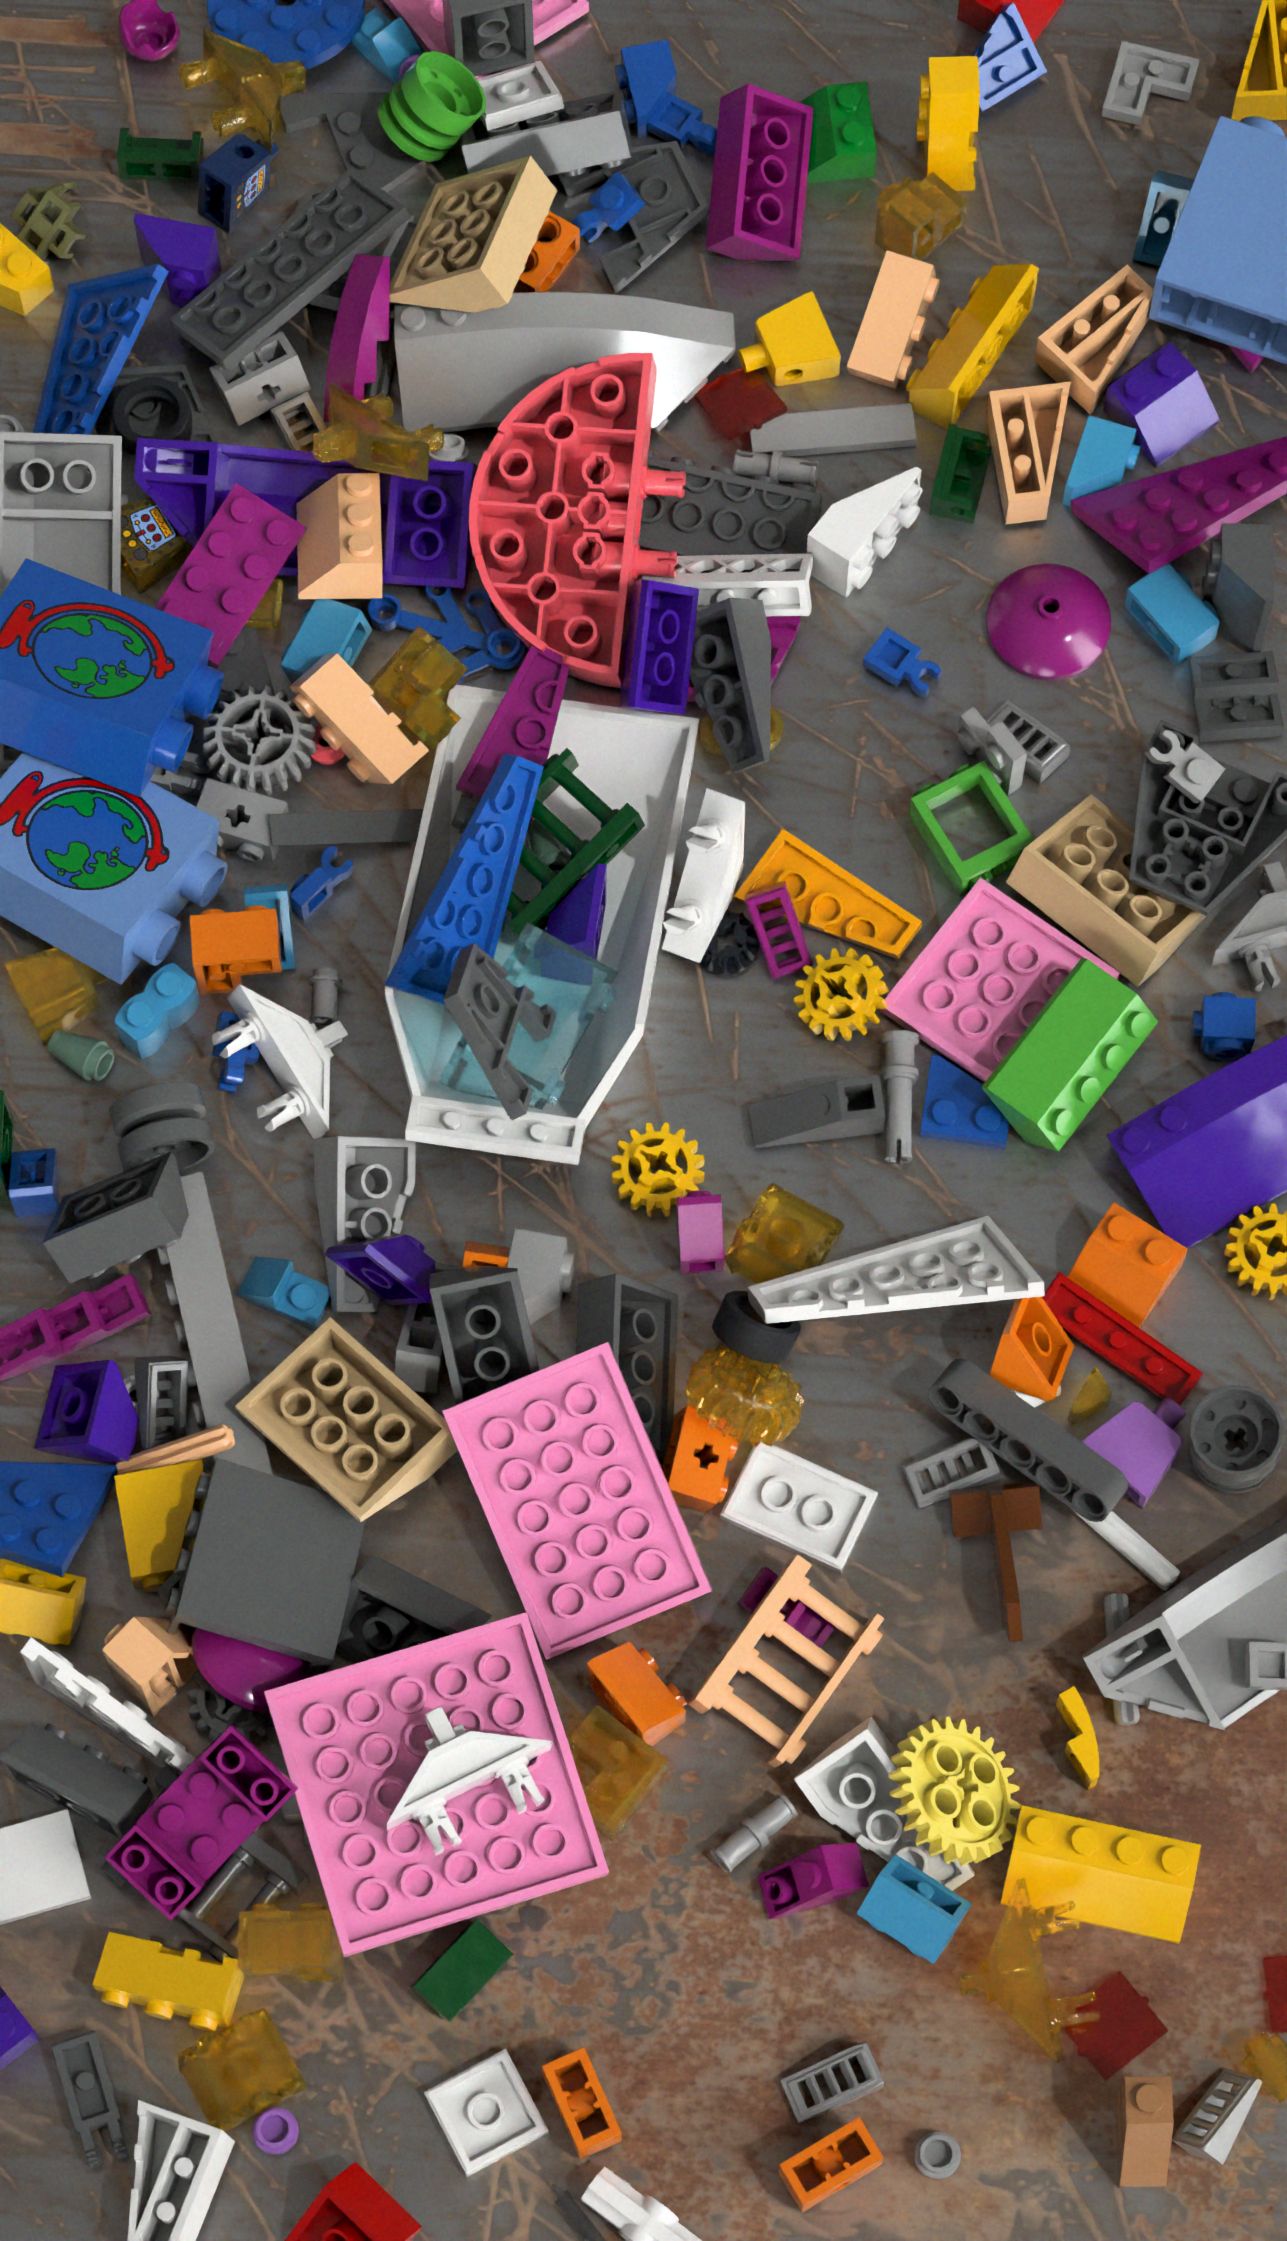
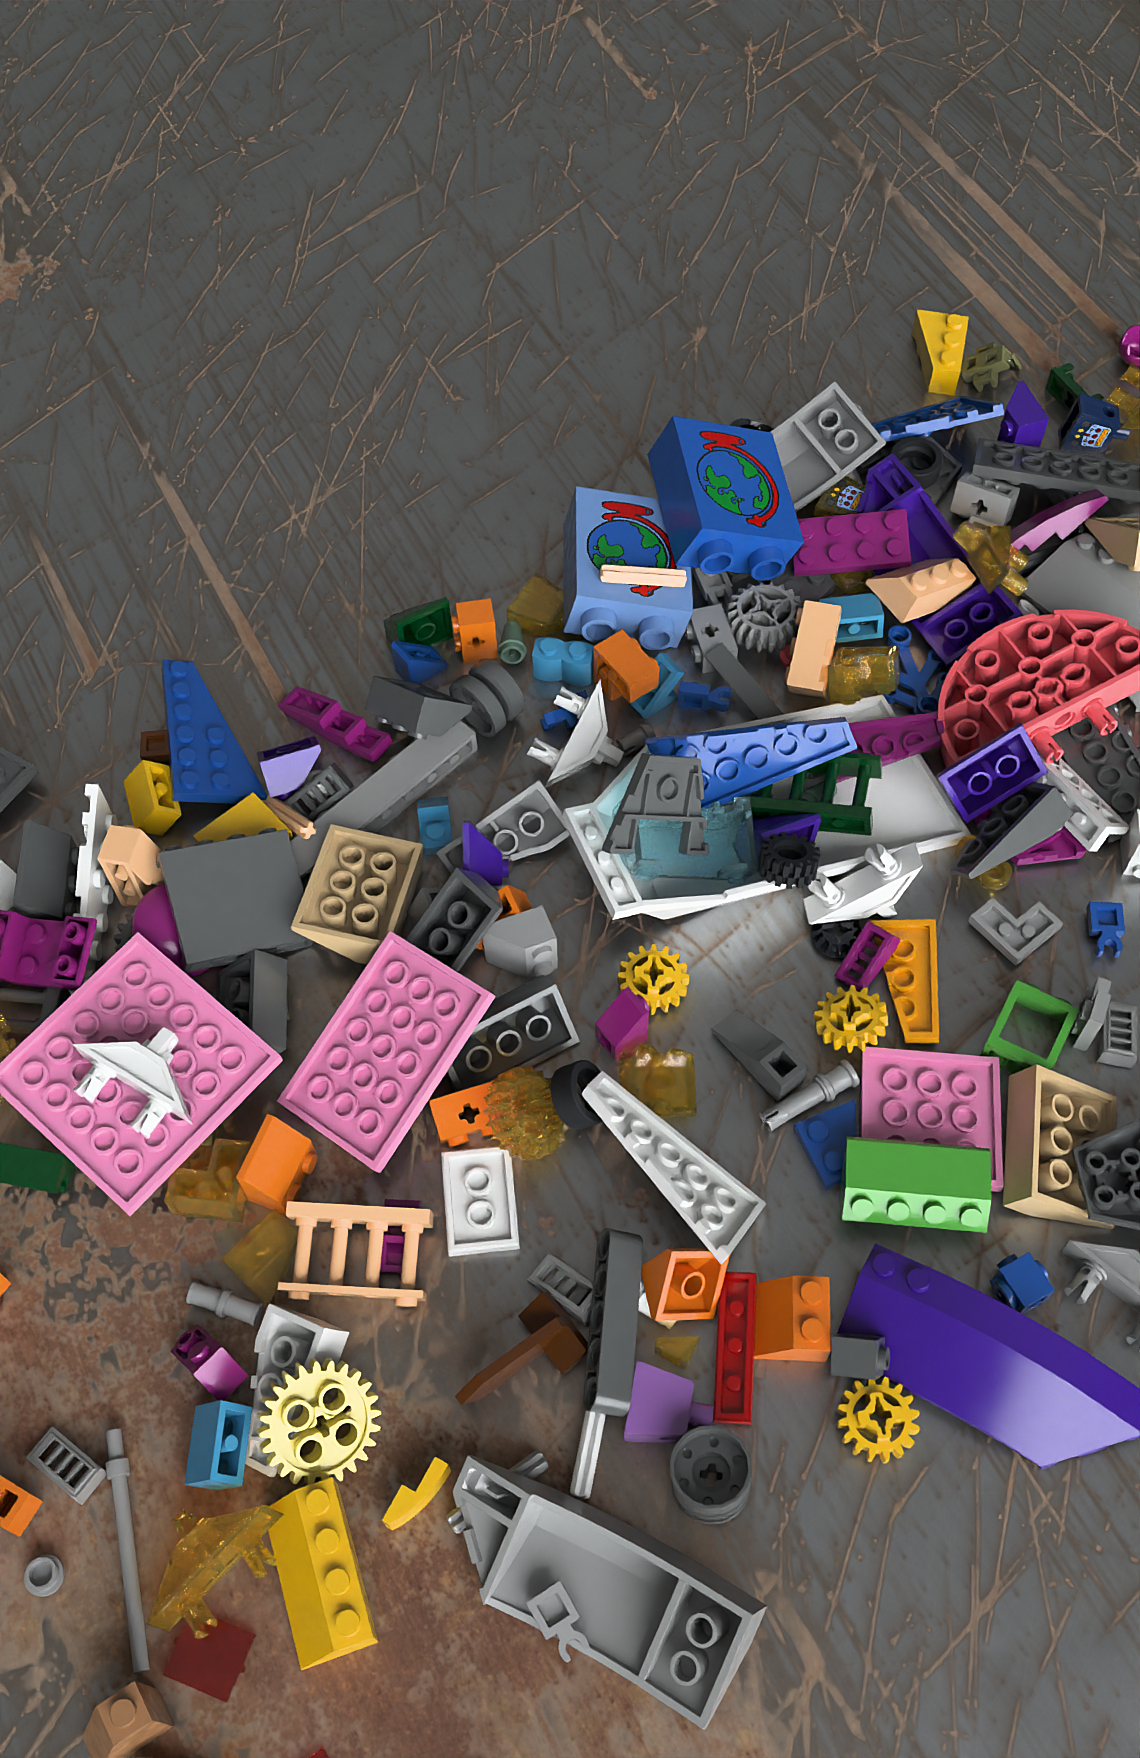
camera: 60 degrees right, 10 degrees down
none -> light grey bar [105,1429,150,1674]
none -> clear yellow wing [222,1209,298,1307]
none -> orange brick [451,598,498,663]
none -> light nougat axle [599,564,687,587]
none -> black tyre [757,832,820,889]
none -> dark grey brick [831,1332,890,1380]
none -> light grey plate [968,898,1063,966]

